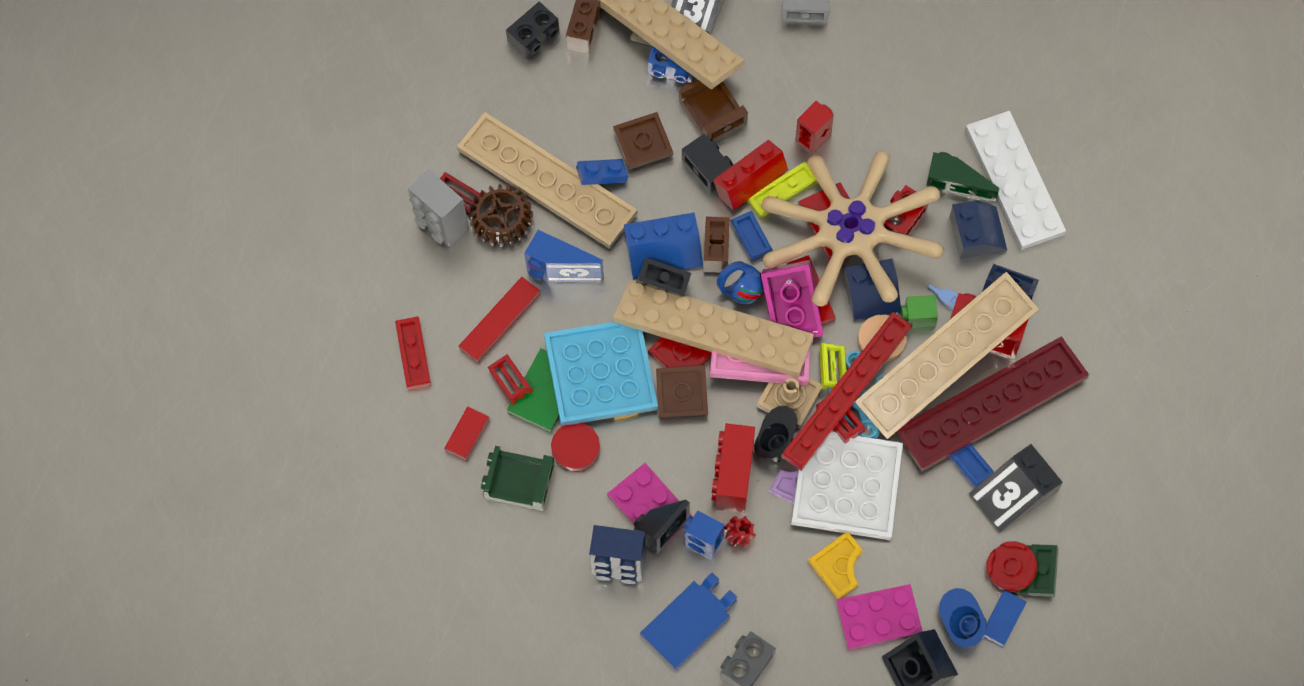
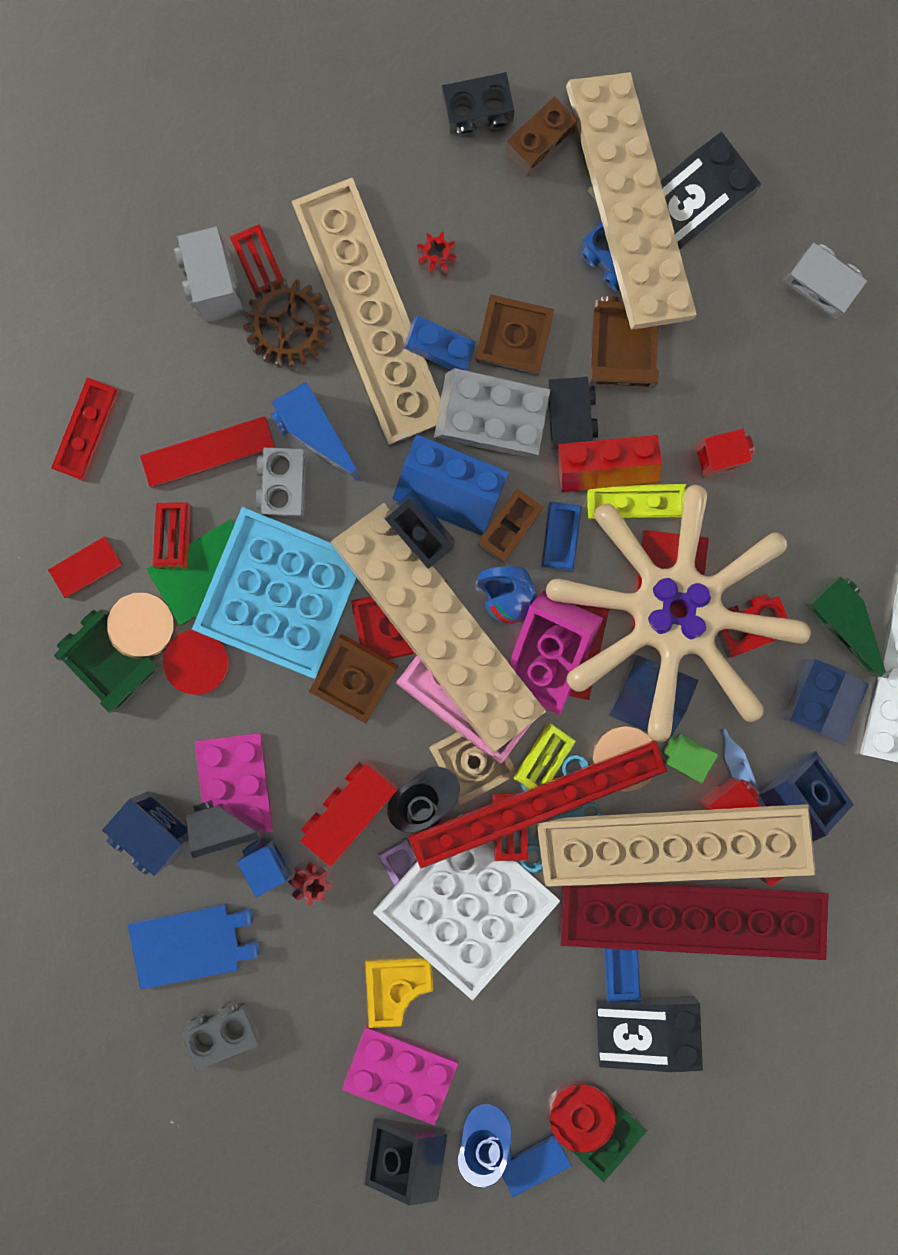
camera: 30 degrees right, 20 degrees up
none -> light nougat tile [107,593,174,659]
none -> light grey brick [256,448,306,518]
none -> red gear [417,232,457,275]
none -> light grey brick [434,368,550,458]

